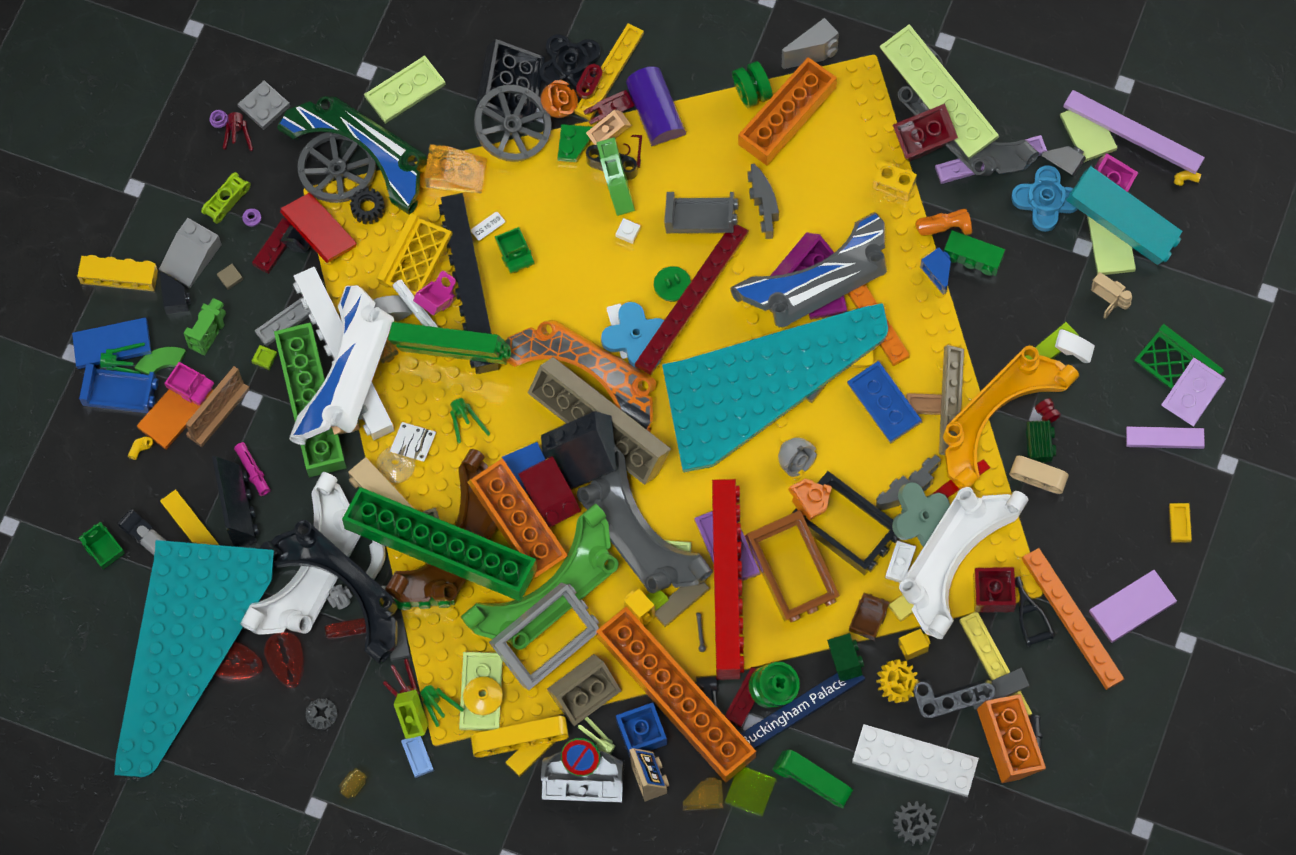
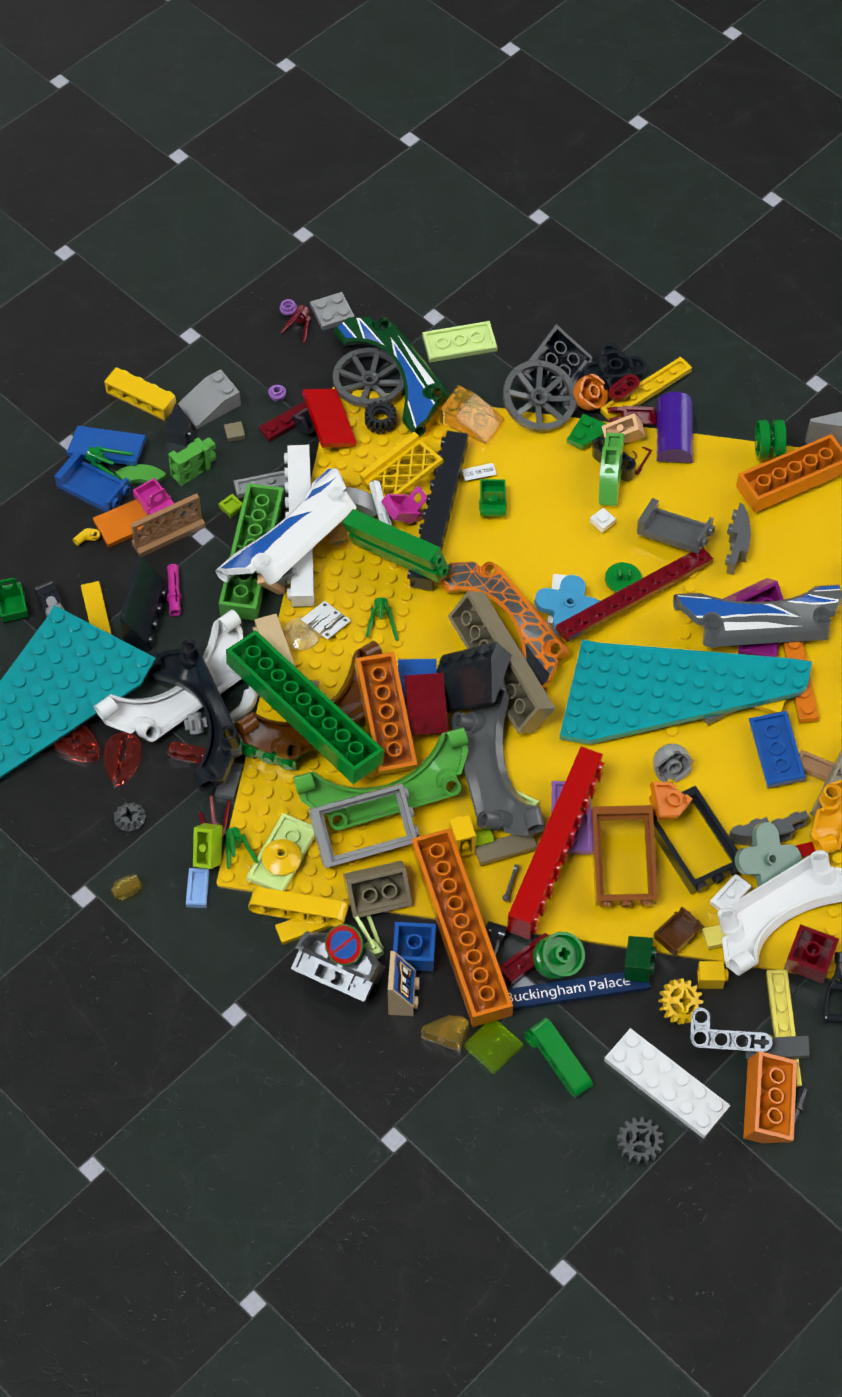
camera: 20 degrees right, 10 degrees down
lime piece [201,172,251,224] -> none

